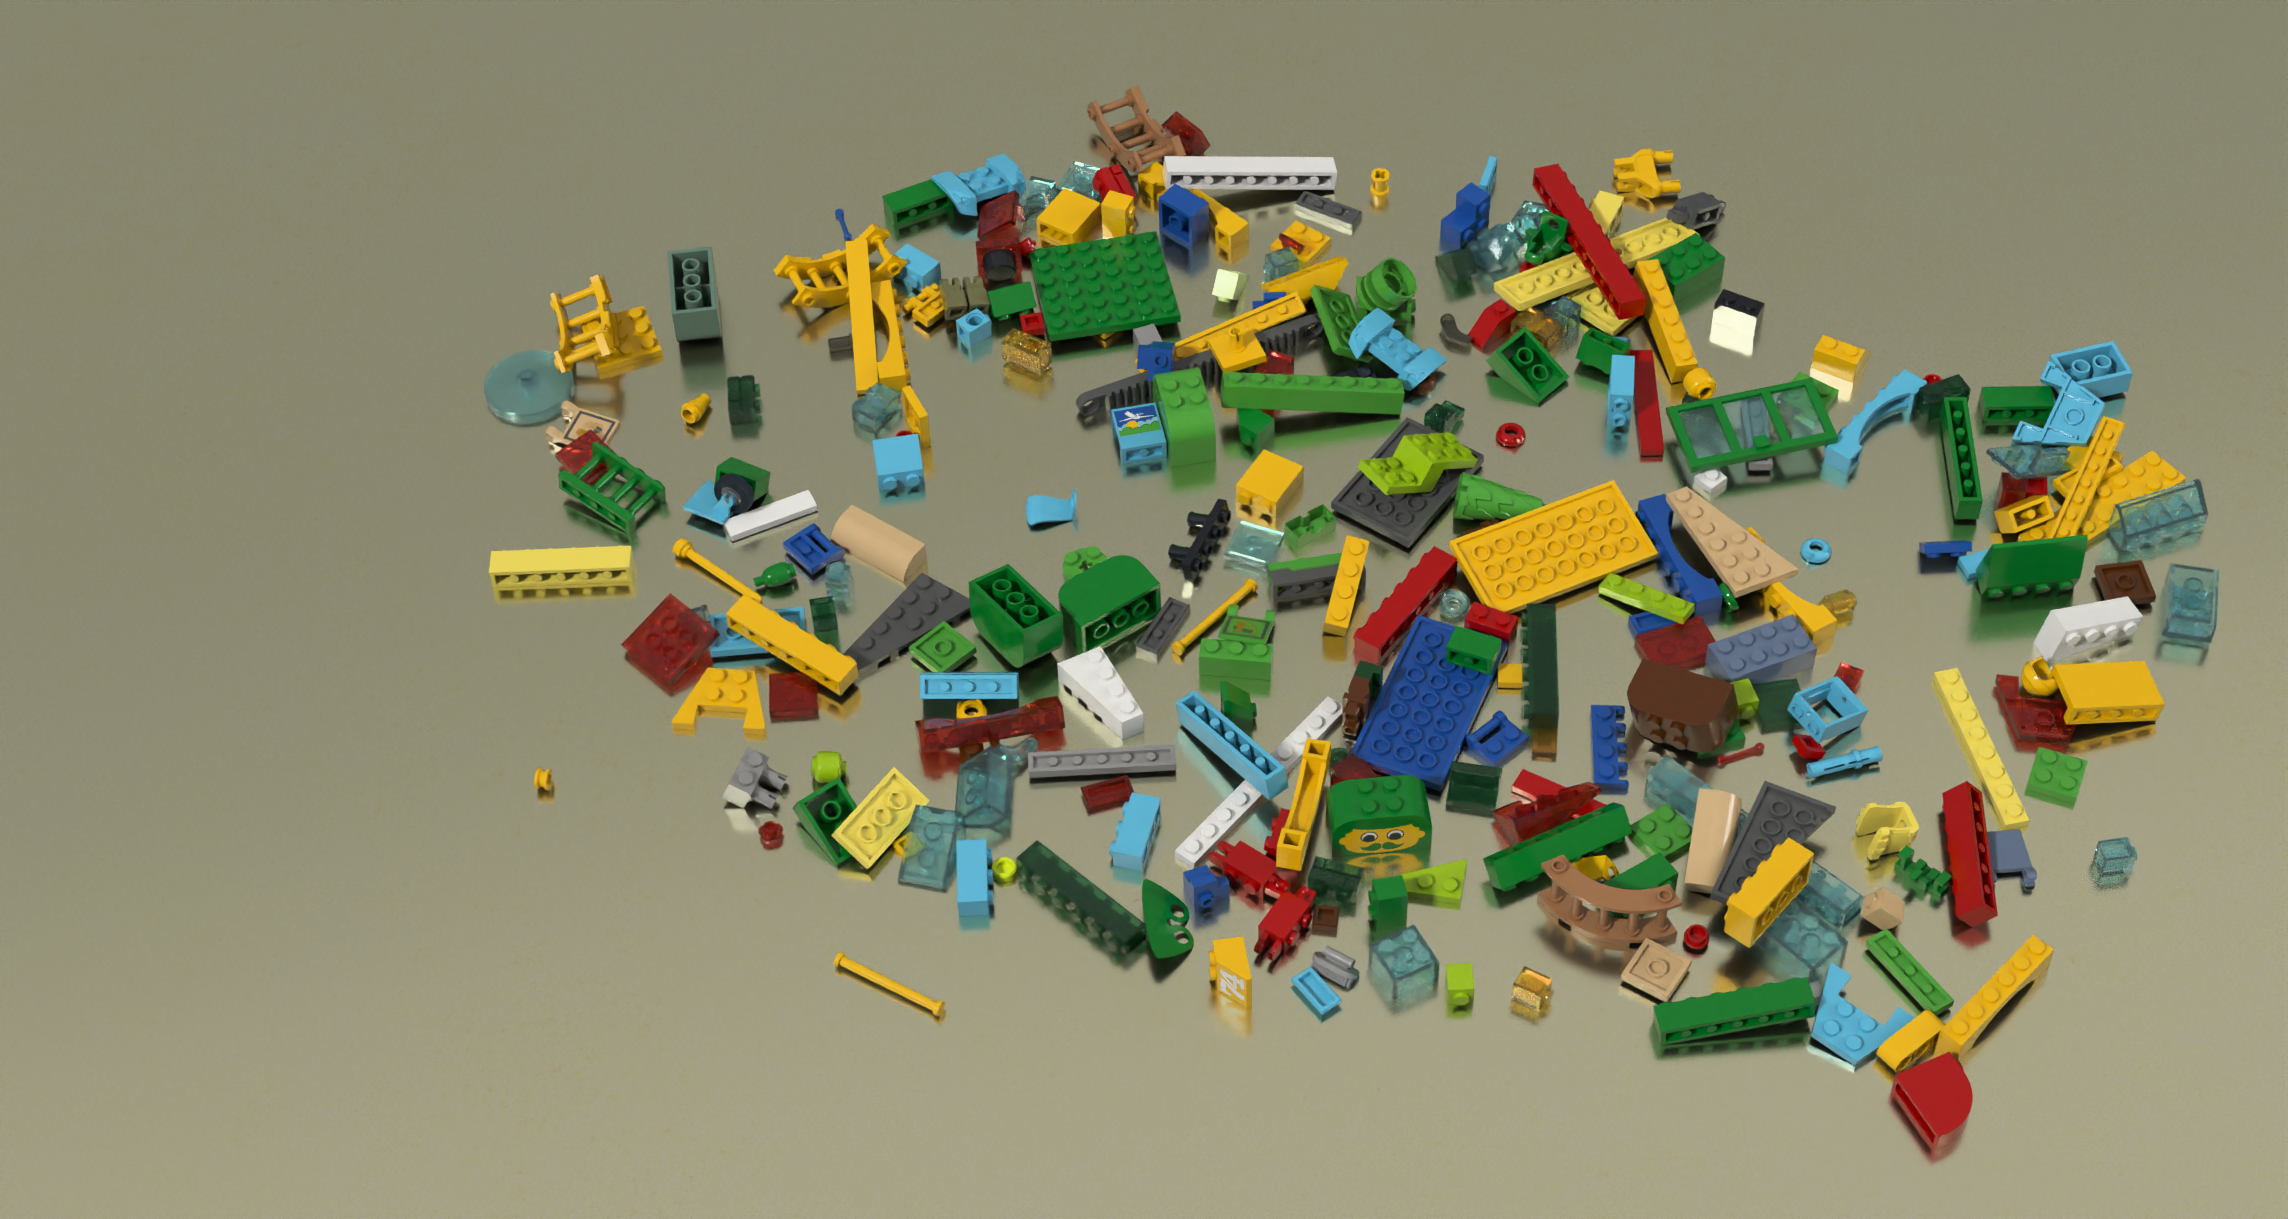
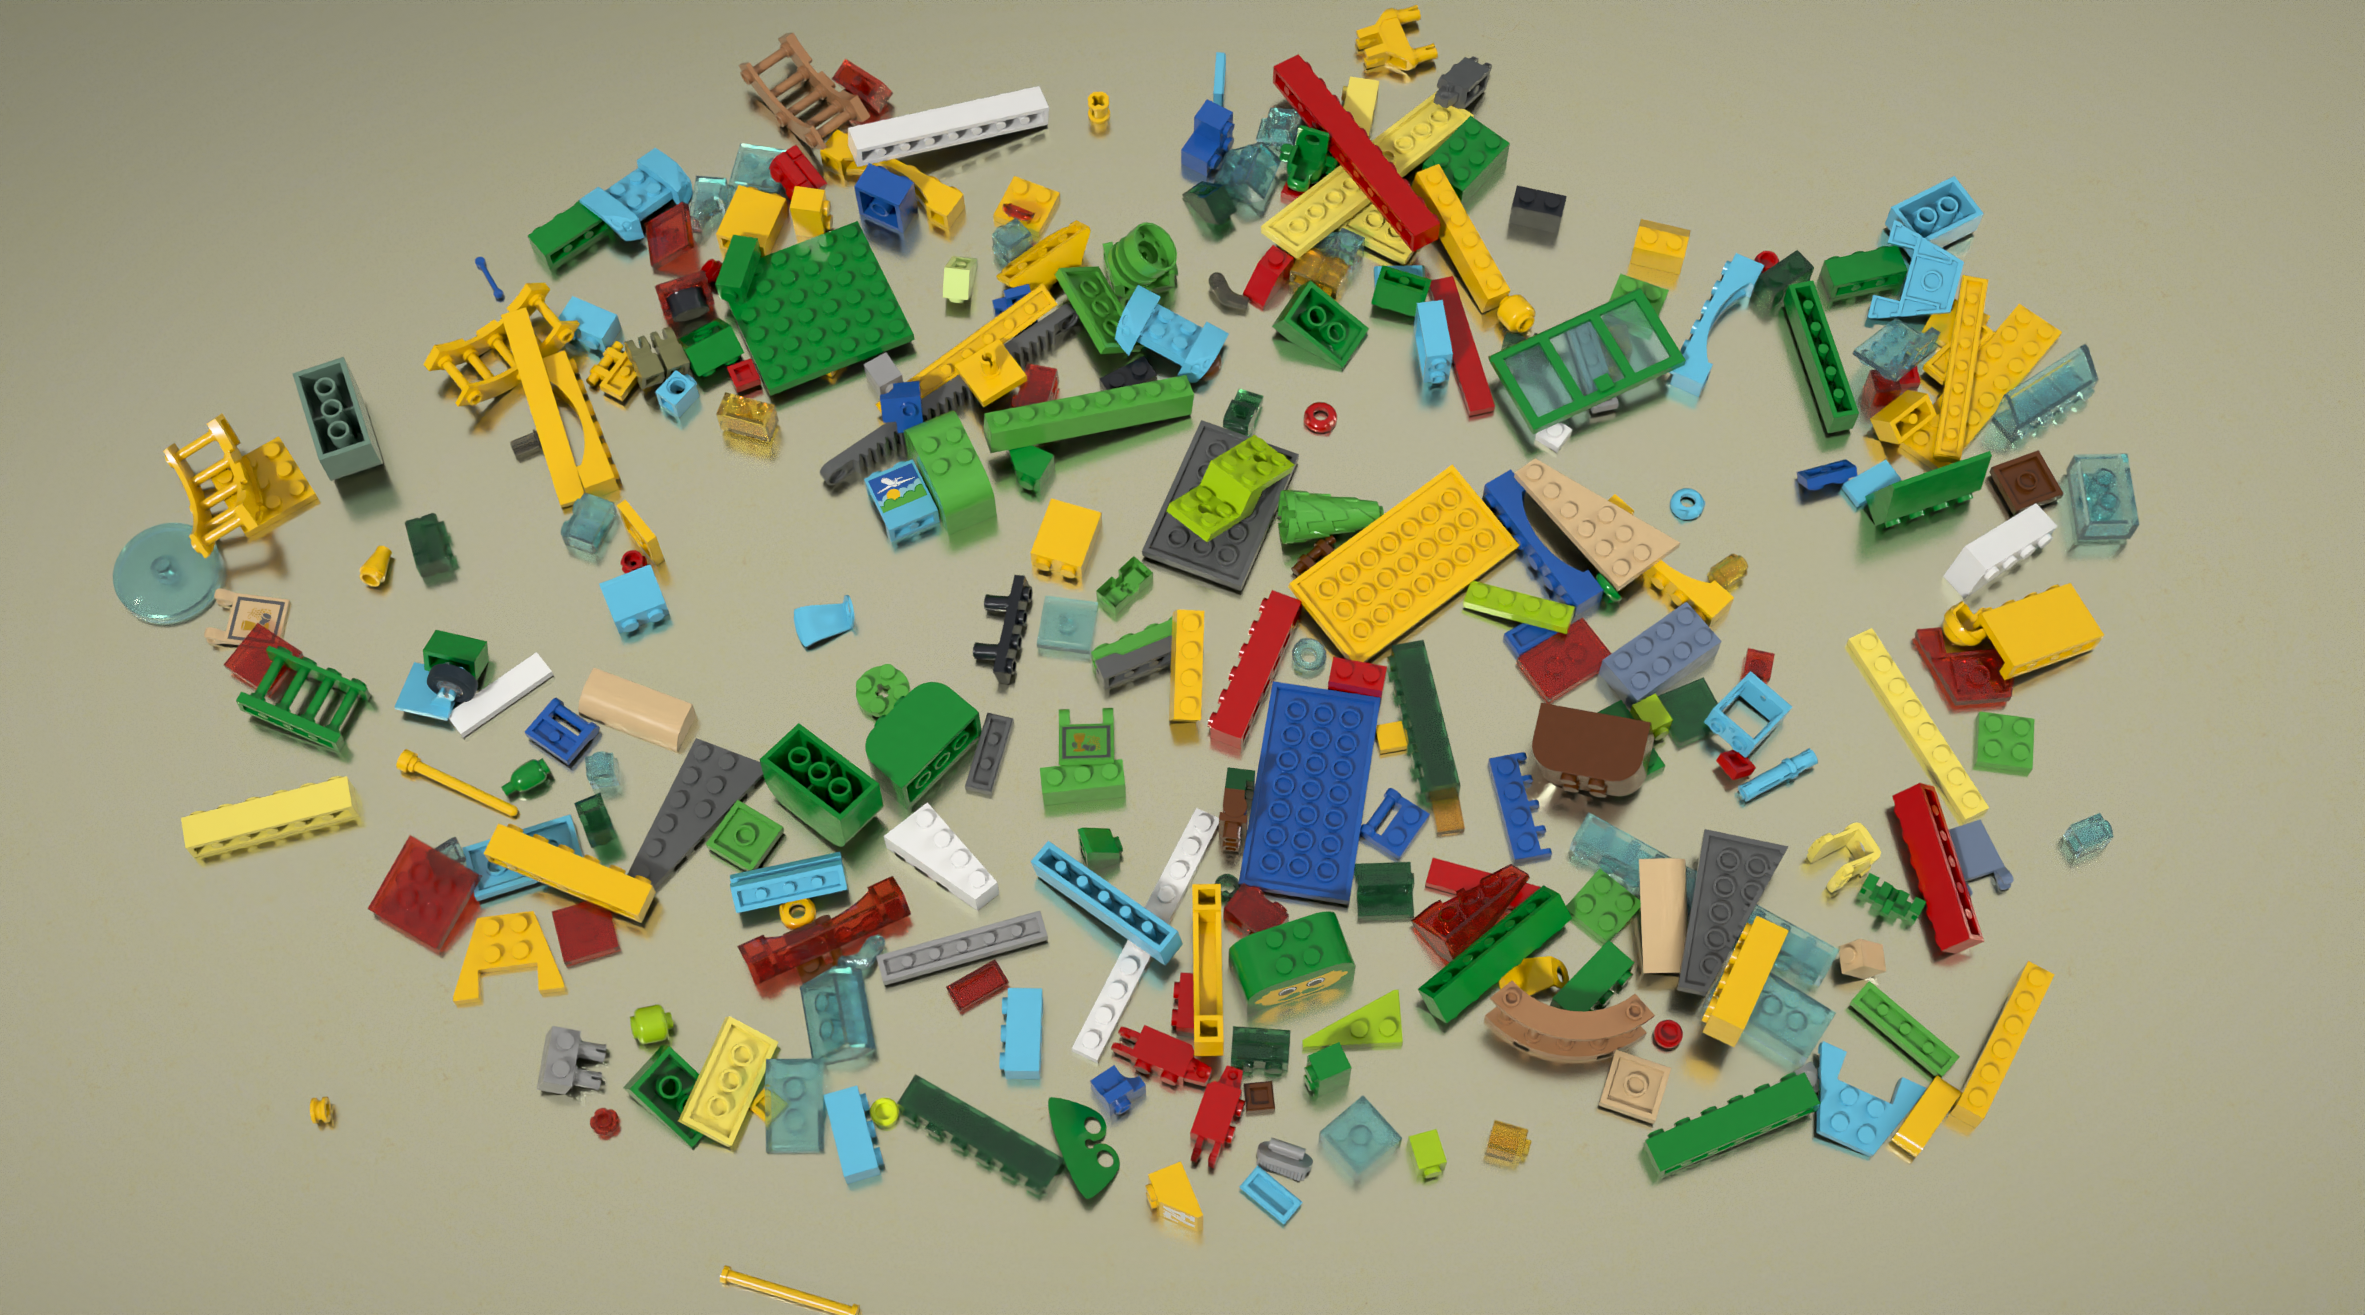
camera: 15 degrees left, 15 degrees up
yellow bar [1171,578,1258,656] -> none
dark grey tile [1295,191,1362,230] -> none
green brick [1445,626,1502,675] -> none
clear red hinge [1717,743,1764,766] -> none
red brick [1892,1052,1973,1151] -> none
none -> green brick [716,235,762,303]

